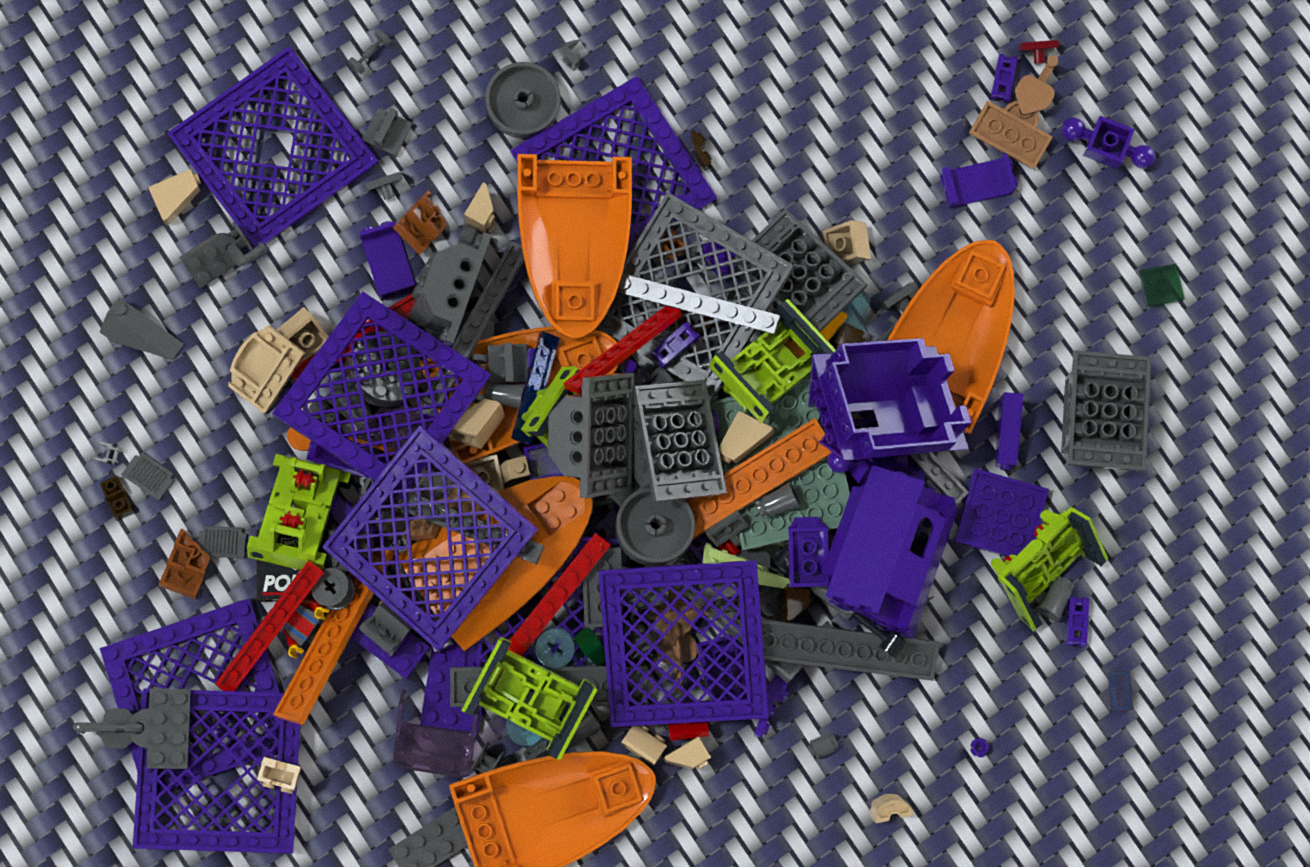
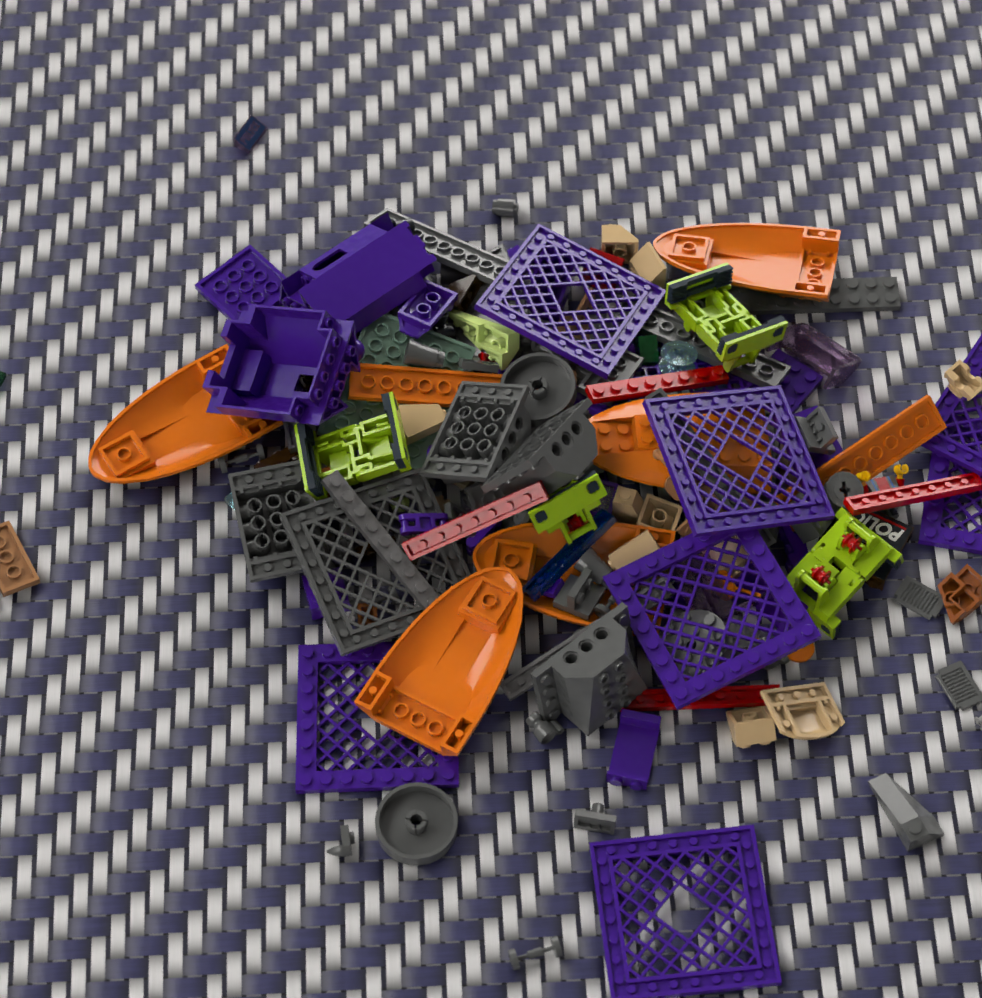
camera: 140 degrees left, 20 degrees down
tan slope [148,169,201,226] -> none
dark grey plate [179,222,268,288] -> none
dark grey bracket [362,107,413,157] -> none
dark orange slope [393,190,448,255] -> none
tan slope [464,182,496,233] -> none
dark grey piece [468,742,505,777] -> none
dark brown slope [690,129,712,171] -> none
tan slope [823,220,871,265] -> none
tan cylinder [870,794,914,823] -> none
dark grey tile [879,282,919,312] -> none
dark purple panel [939,153,1018,208] -> none
dark purple plate [970,738,989,758] -> none
lime container [991,507,1108,632] -> none
dark purple slope [995,392,1024,471] -> none
dark grey plant [1036,576,1074,621] -> none
dark grey wedge [1061,350,1151,472] -> none
dark purple plate [1066,596,1089,647] -> none

